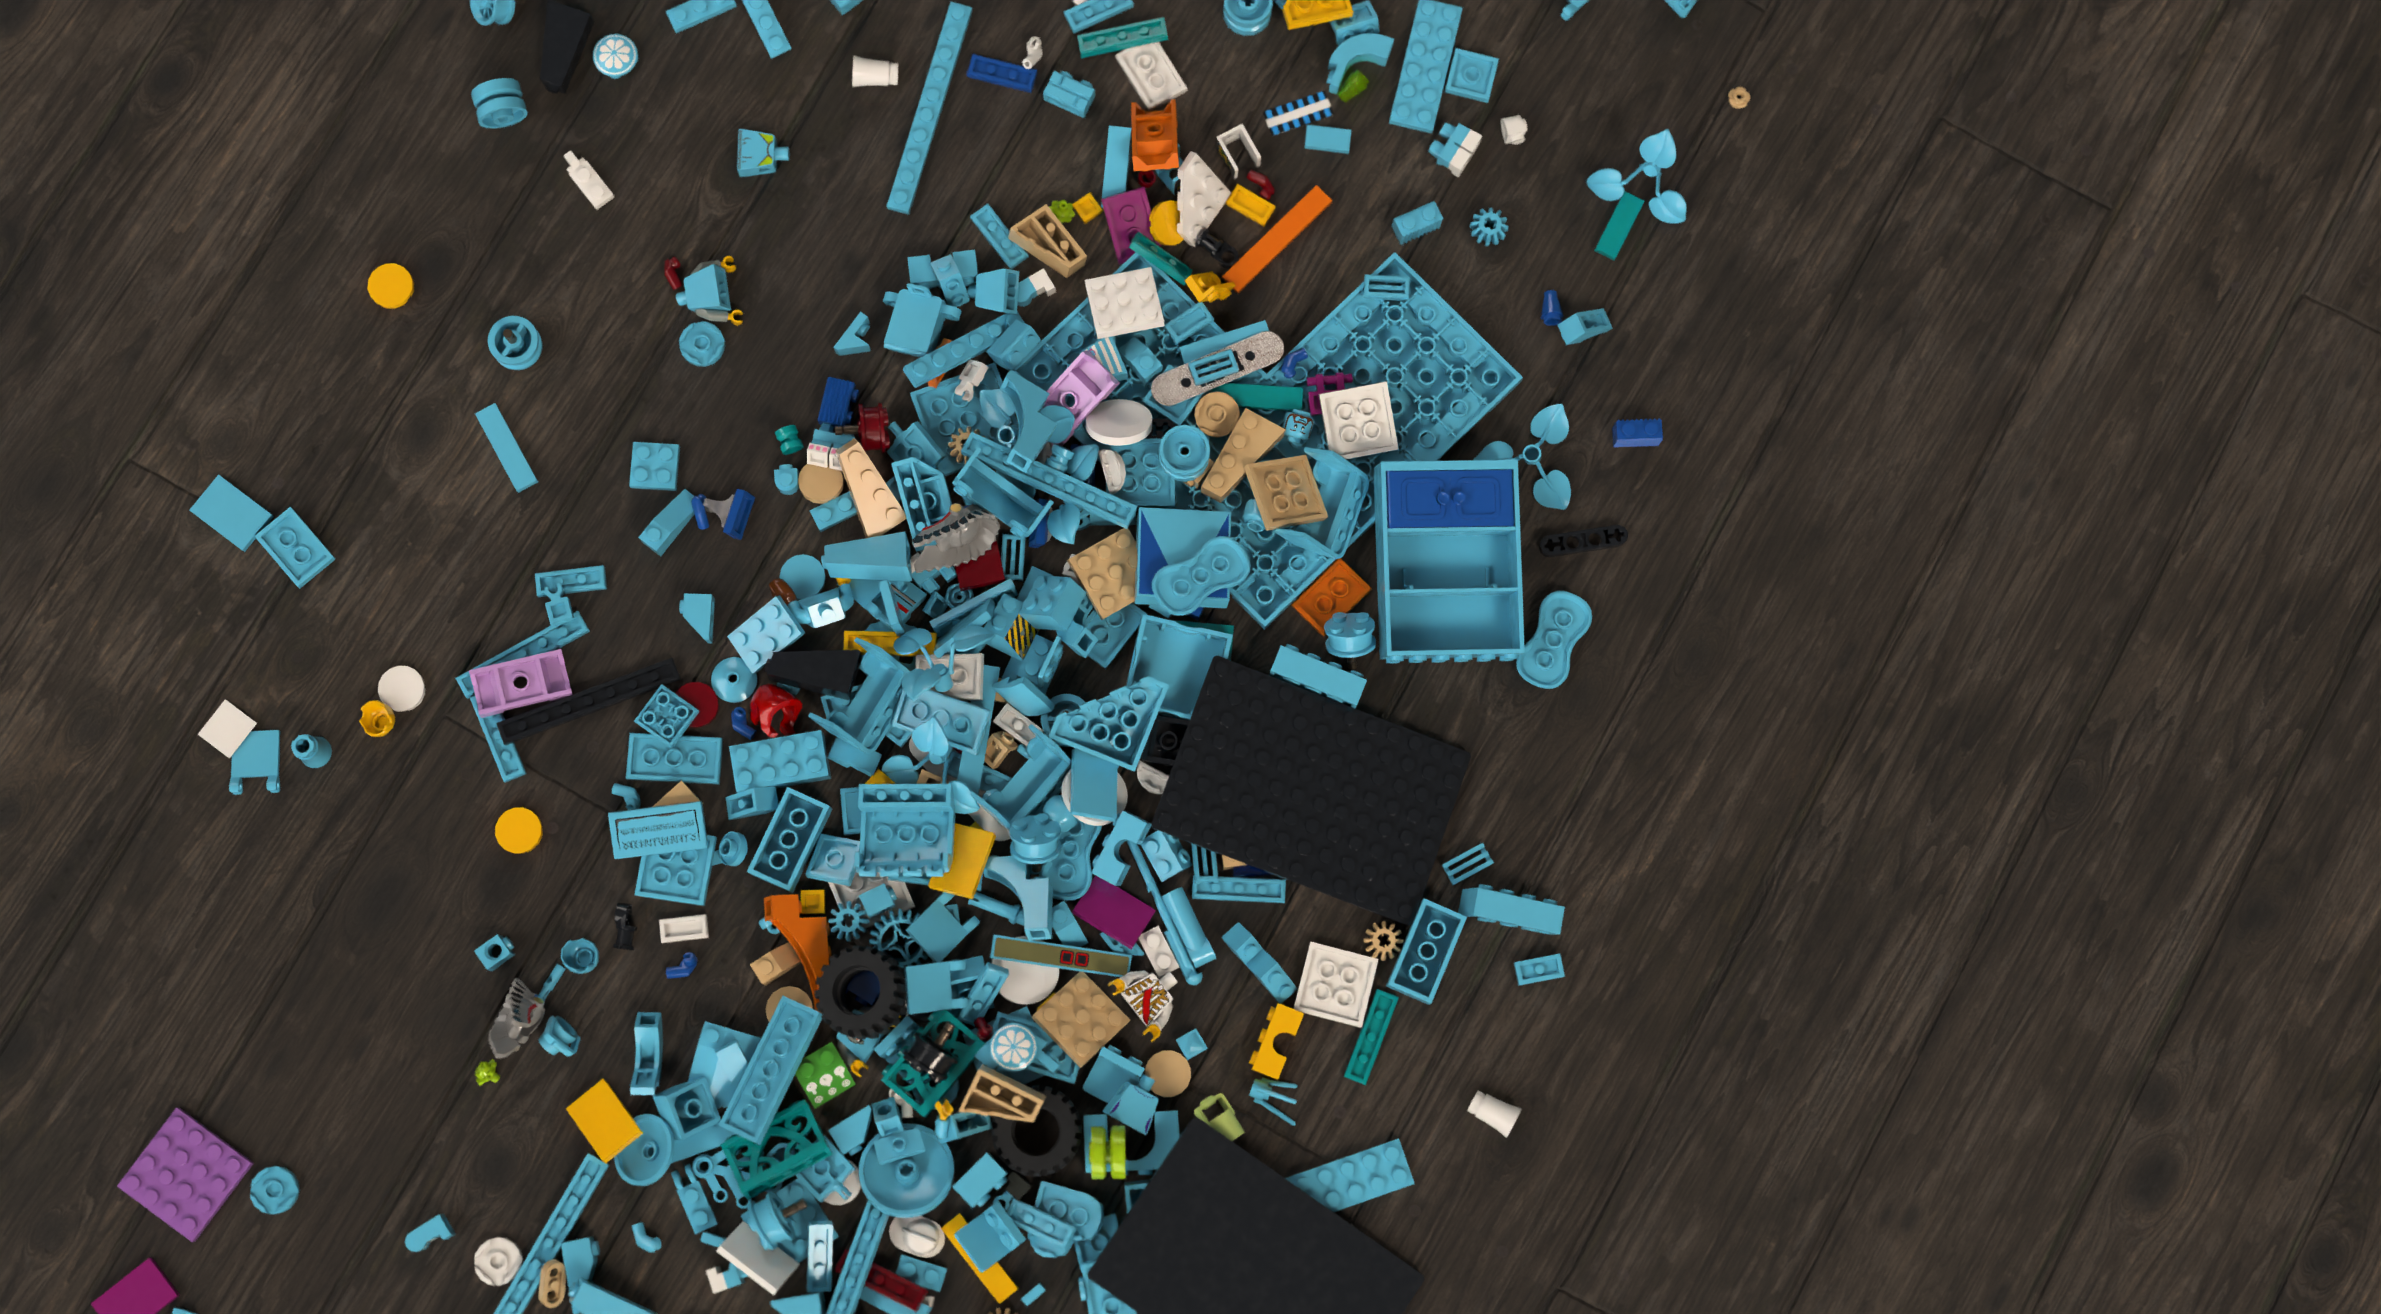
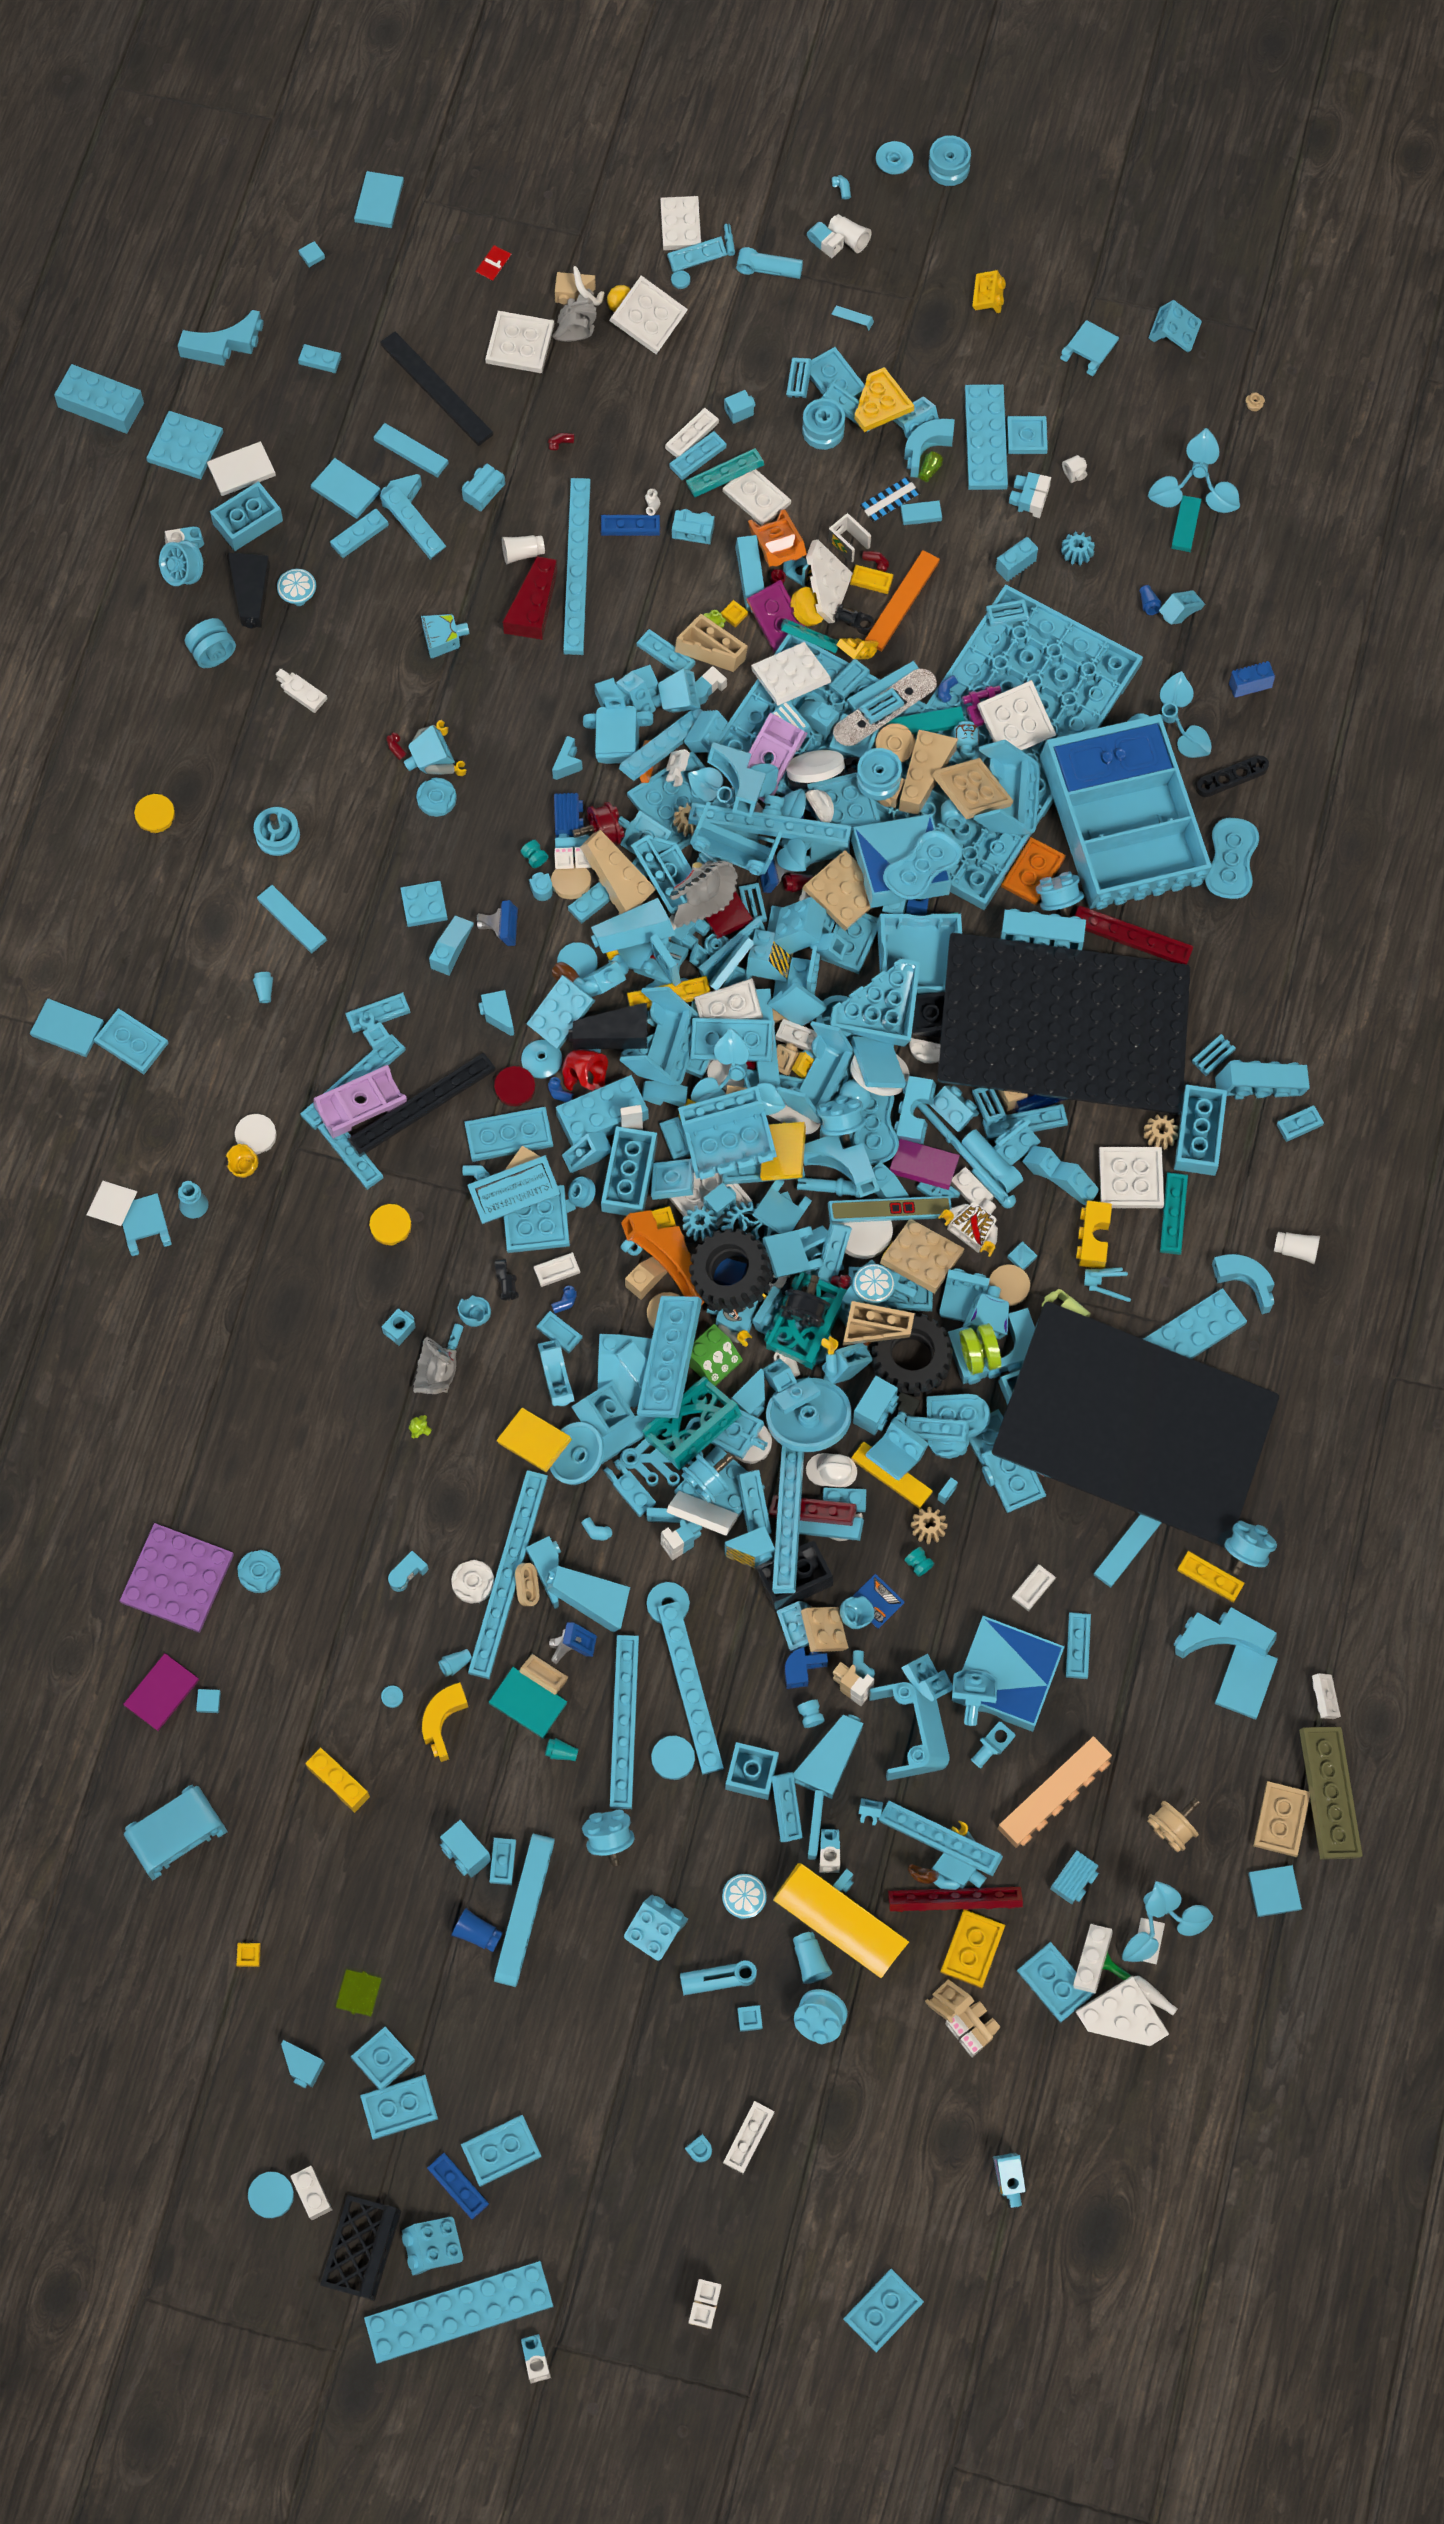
camera: 10 degrees left, 10 degrees down
medium azure piece [538,1016,581,1057] -> none
medium azure tile [634,684,700,748] -> none
blue arm [691,494,709,529] -> none
medium azure plant [894,625,995,702] -> none
none -> medium azure cone [253,972,273,1003]
none -> dark red wedge [503,557,557,640]
none -> medium azure tile [537,1311,582,1353]
none -> white tile [620,1105,643,1130]
none -> dark red cone [783,873,813,893]
none -> yellow plate [791,1052,814,1079]
none -> medium azure bracket [994,1118,1041,1165]
none -> dark red plate [1075,905,1194,964]
none -> medium azure arch [1212,1254,1275,1314]

